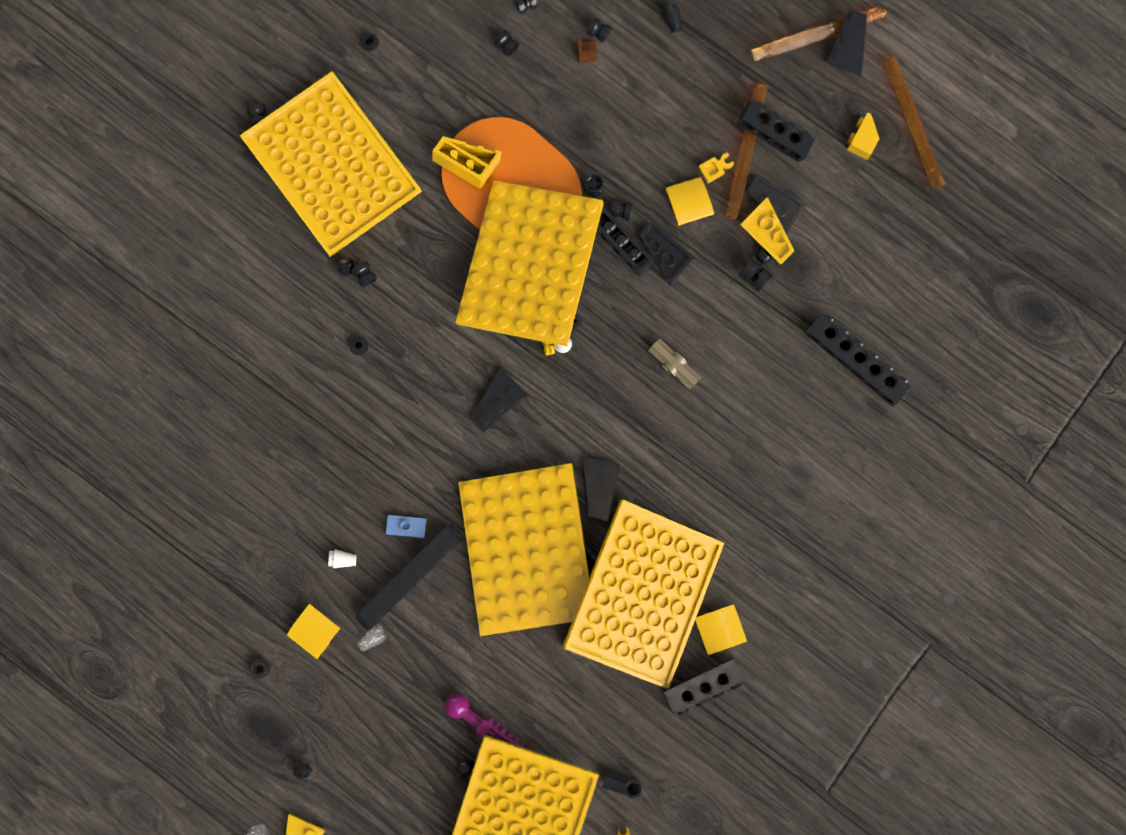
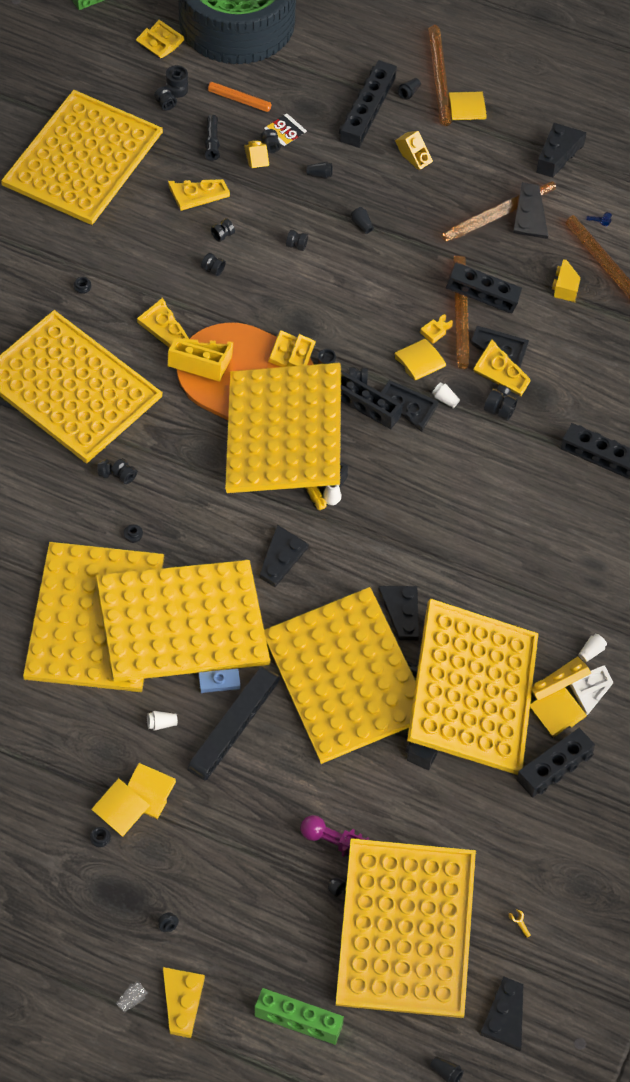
camera: 15 degrees left, 25 degrees down
clear cone [357,625,387,652] -> none
reddish brown panel [577,37,598,63] -> none
black piece [602,771,642,799] -> none
dark tan piece [648,339,701,390] -> none
none -> yellow plate [23,542,164,692]
none -> yellow slope [91,778,150,837]
none -> yellow plate [96,560,270,682]
none -> yellow wing [137,298,189,348]
none -> yellow slope [268,330,316,367]
none -> white cone [432,382,460,408]
none -> yellow wing [532,656,591,700]
none -> white wing [570,665,613,715]
none -> white cone [578,634,607,662]
none -> clear blue hand [586,212,612,226]

